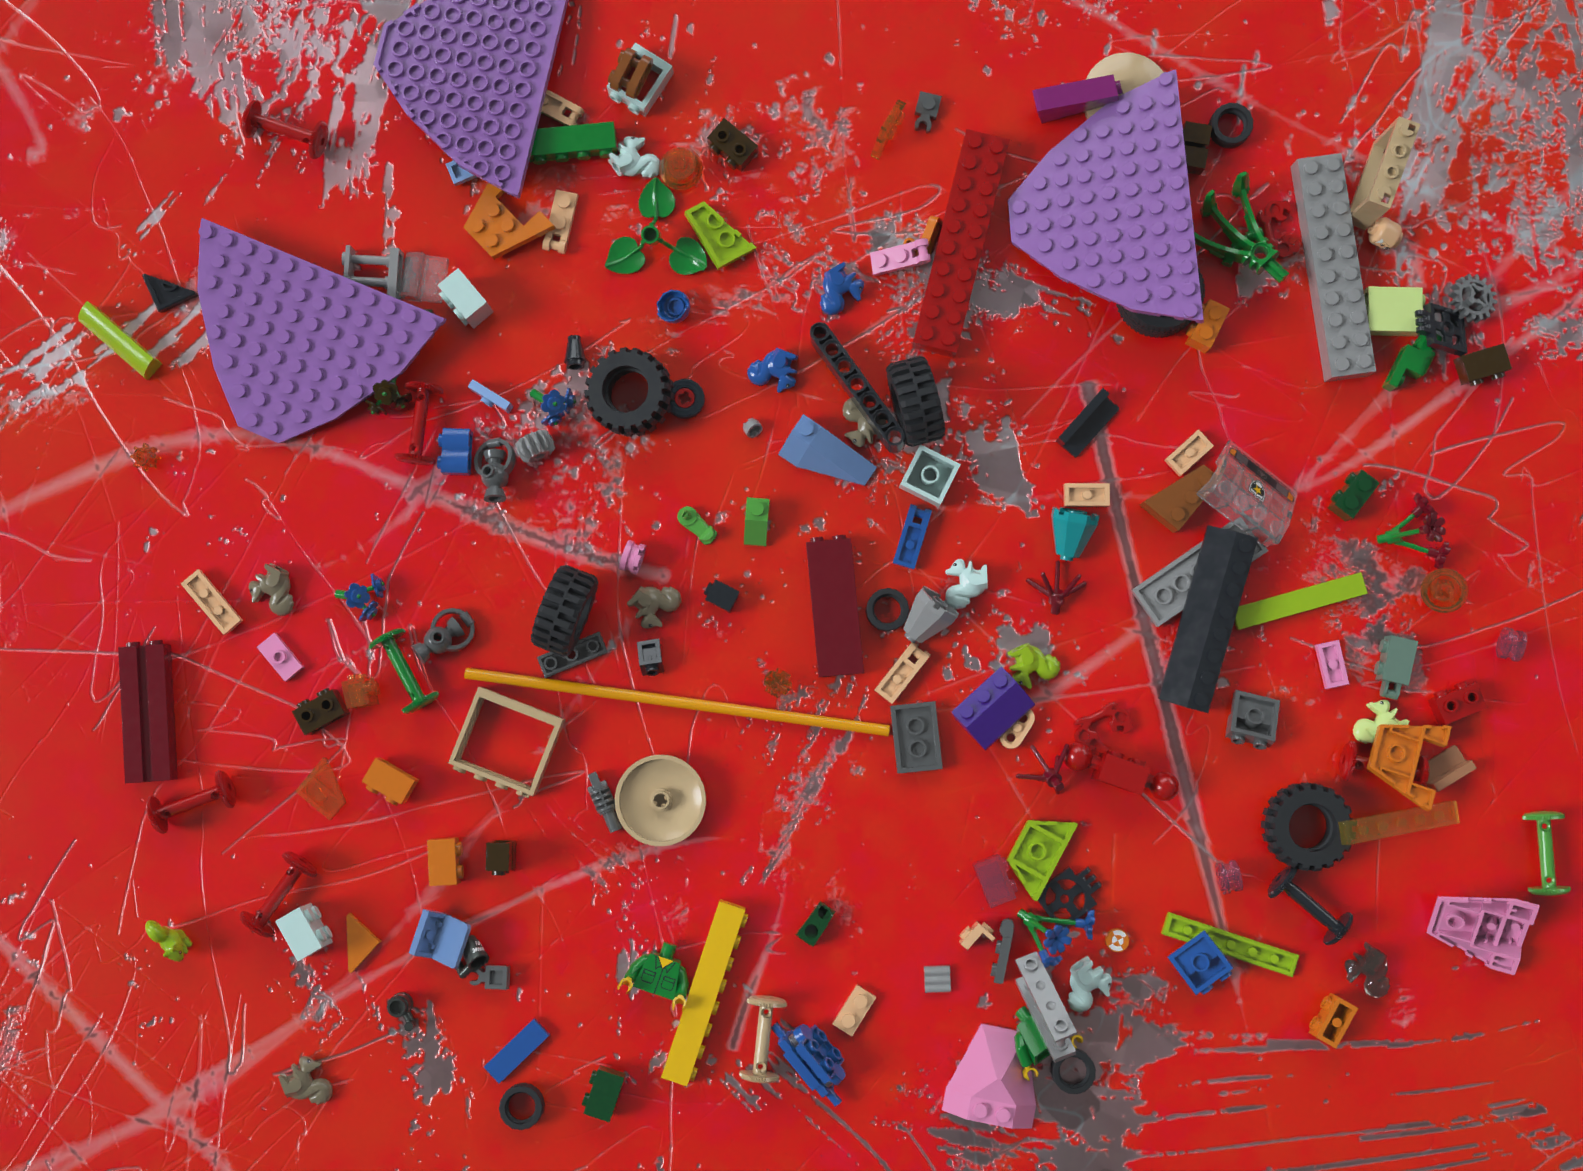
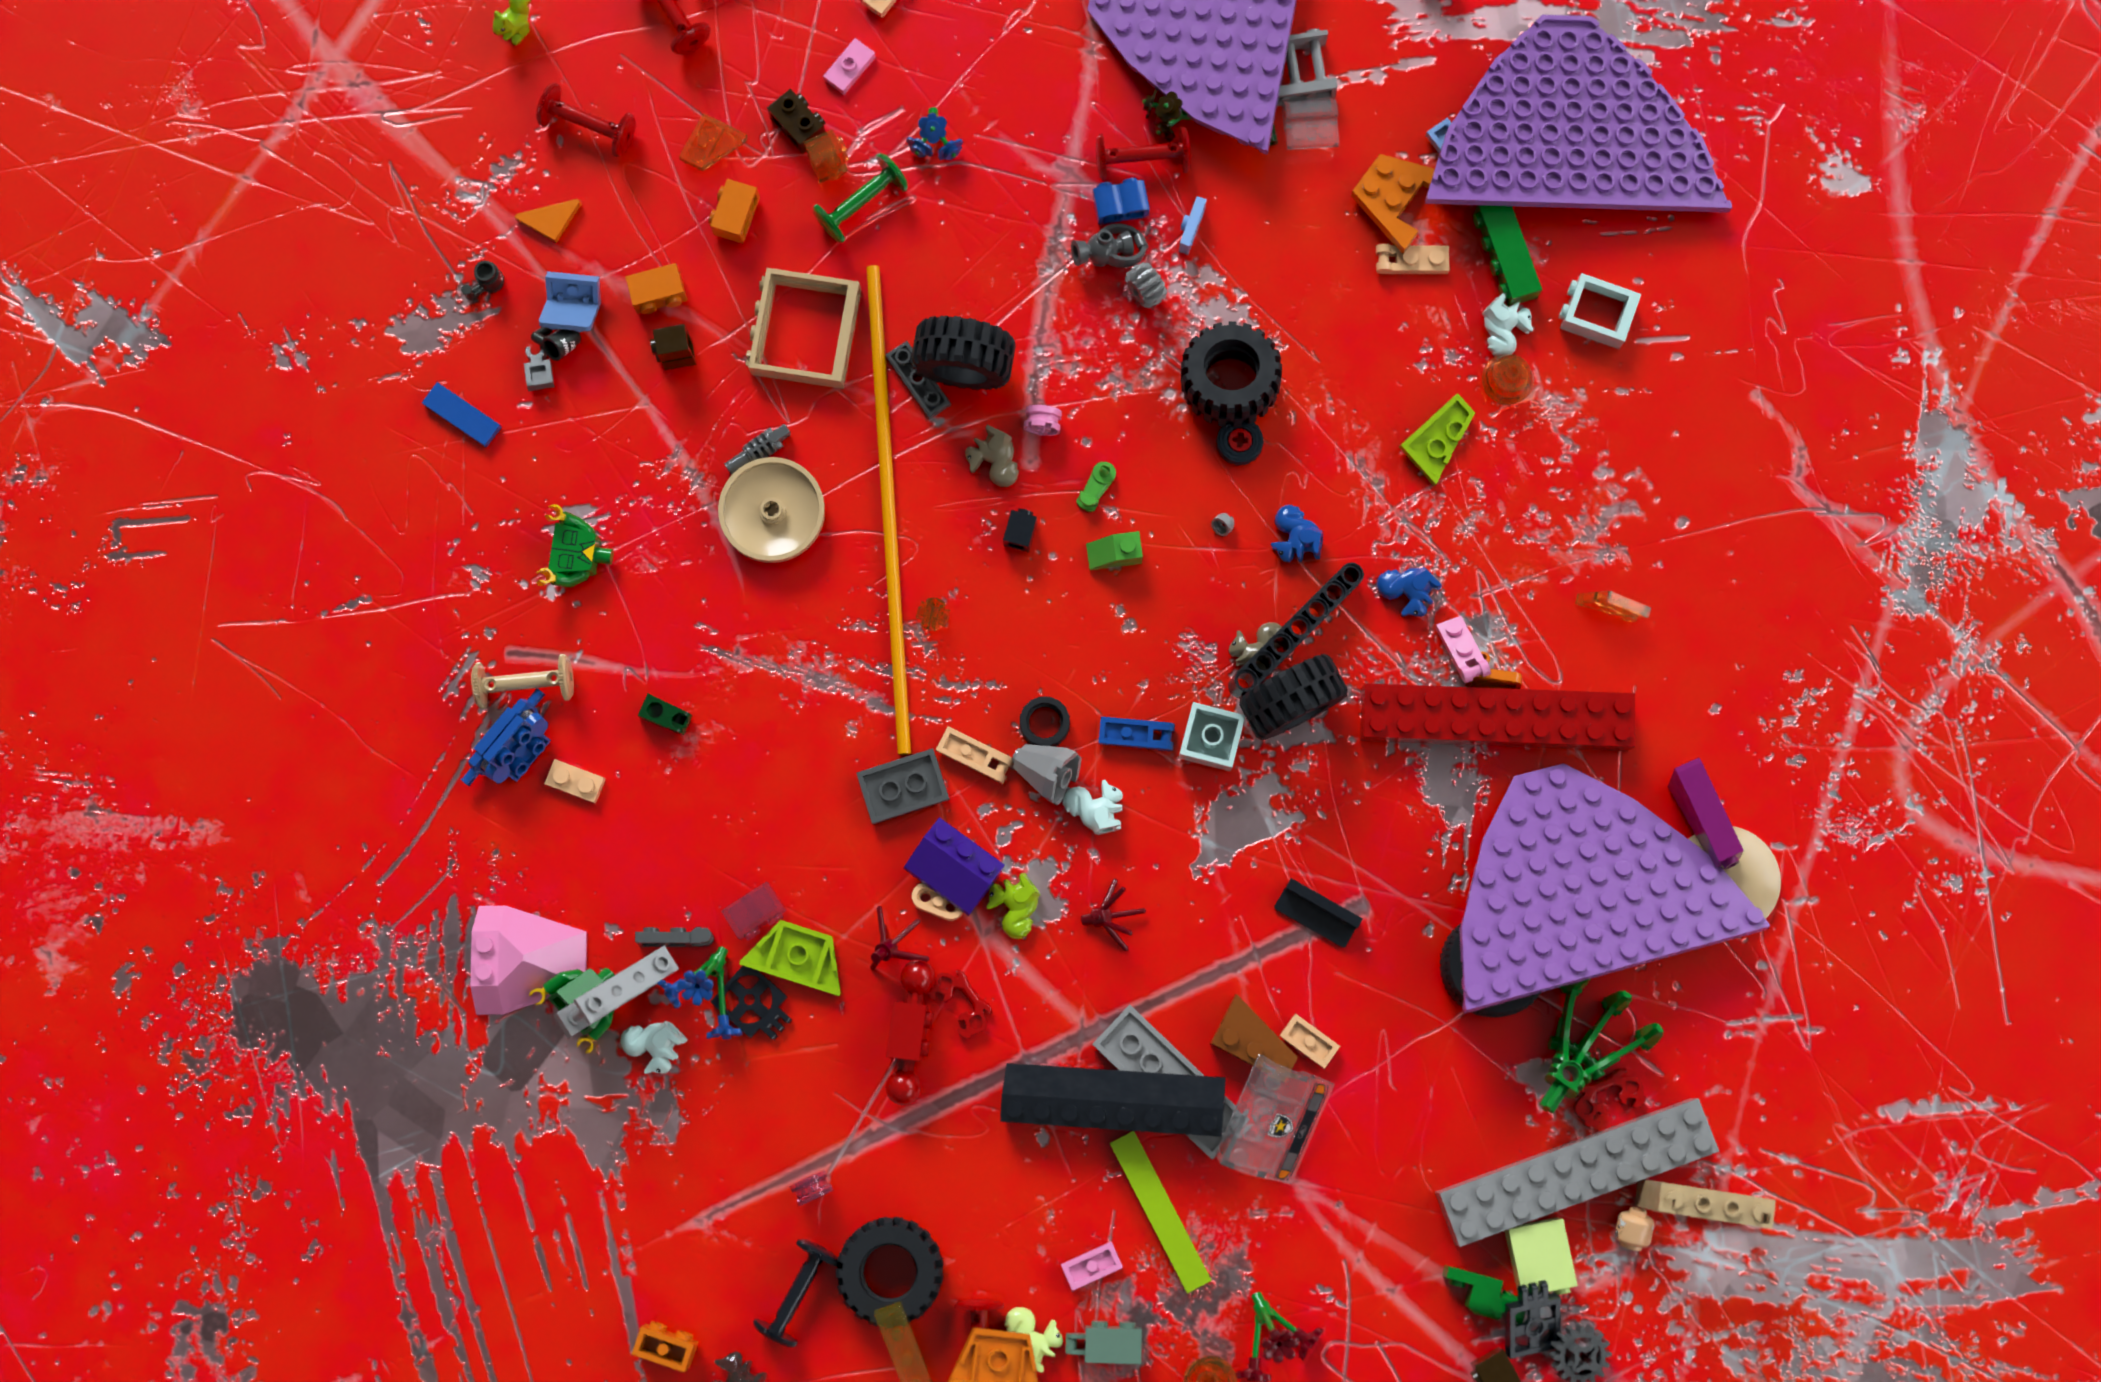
camera: 80 degrees right, 5 degrees down
dark tan animal [249,563,294,616] -> none
light aqua brick [275,903,333,962] -> none
dark tan animal [278,1056,333,1105] -> none
dark grey piece [411,608,475,664] -> none
light aqua brick [437,268,494,329] -> none
black tyre [499,1083,545,1130] -> none
blue plant [530,388,576,426] -> none
light nougat plate [541,90,585,126] -> none
black cone [564,335,586,370] -> none
dark green brick [581,1065,626,1122] -> none
green plant [605,177,707,275] -> none
dark orange brick [608,47,653,99] -> none
bracket [637,638,665,676] -> none
blue hair [656,290,690,324] -> none
yellow brick [661,899,748,1086] -> none
dark brown brick [707,118,758,172] -> none
medium blue wedge [778,414,877,486] -> none
dark red brick [806,535,864,678] -> none
dark grey plate [914,91,942,133] -> none
light grey piece [924,965,951,993] -> none
light nougat bracket [959,921,996,950] -> none
black tyre [1050,1048,1096,1094] -> none
teal cone [1051,507,1099,561] -> none
light nougat plate [1064,483,1110,507] -> none
orange tile [1105,928,1129,952] -> none
lime tile [1161,912,1299,977] -> none
blue plate [1168,930,1233,995] -> none
dark brown piece [1183,121,1212,175] -> none
orange brick [1185,299,1230,353] -> none
black tyre [1209,103,1253,148] -> none
dark grey plate [1225,690,1280,750] -> none
dark green brick [1327,469,1380,521] -> none

